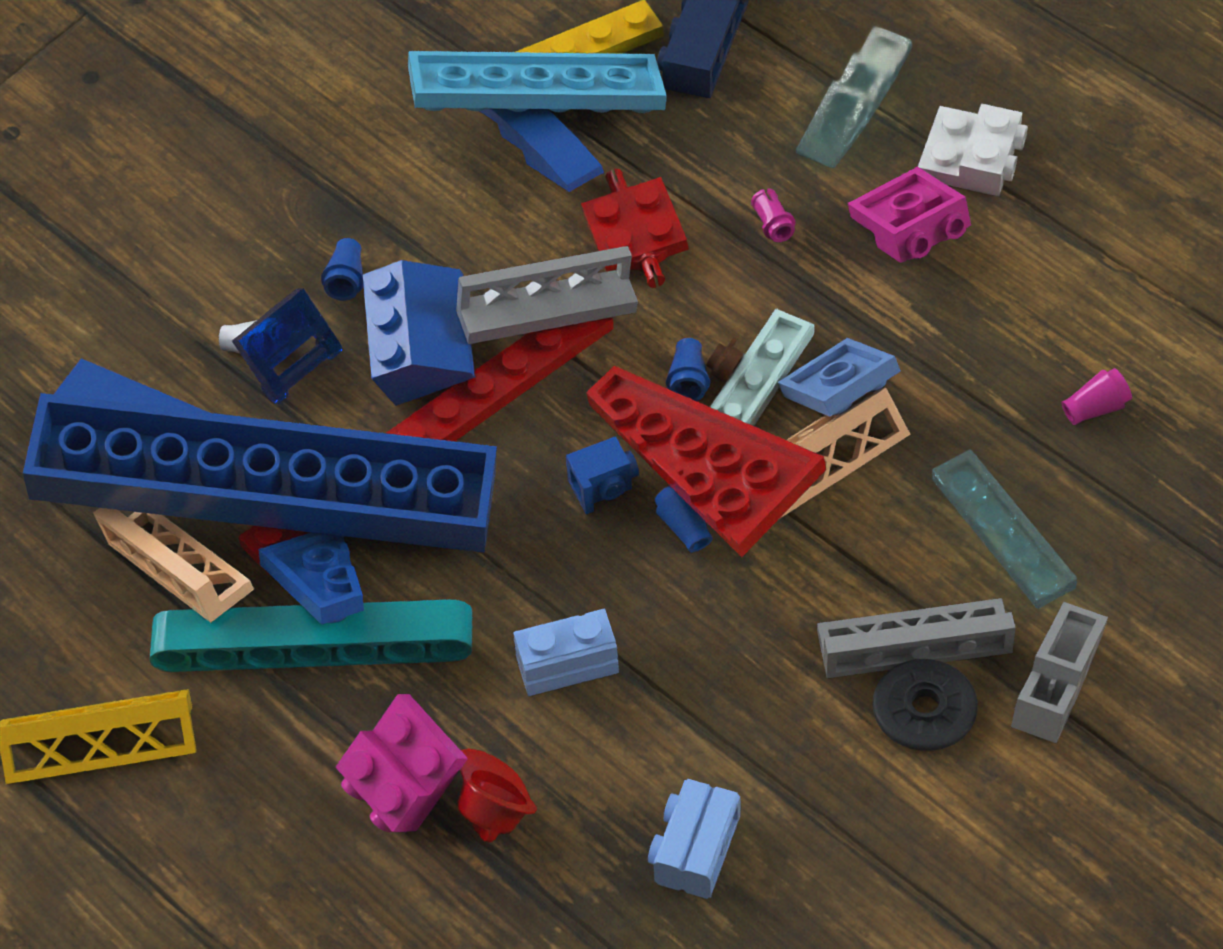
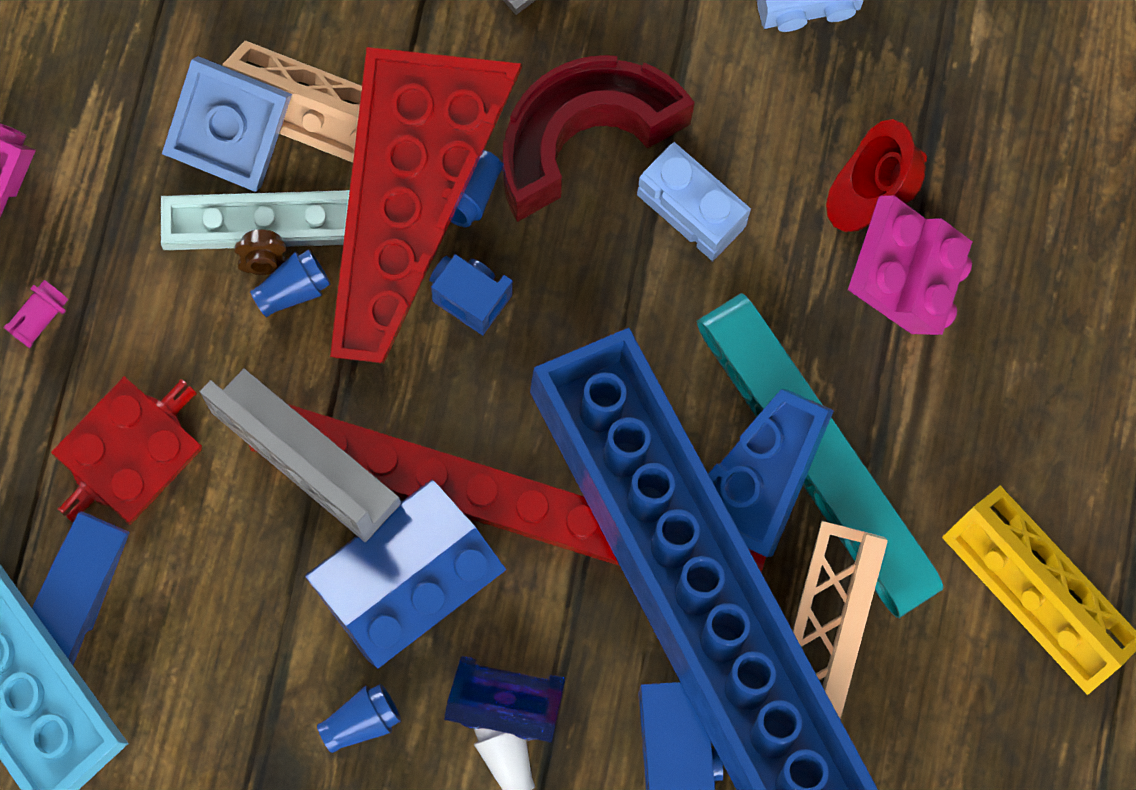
camera: 130 degrees left, 20 degrees up
none -> dark red brick [503,55,695,222]

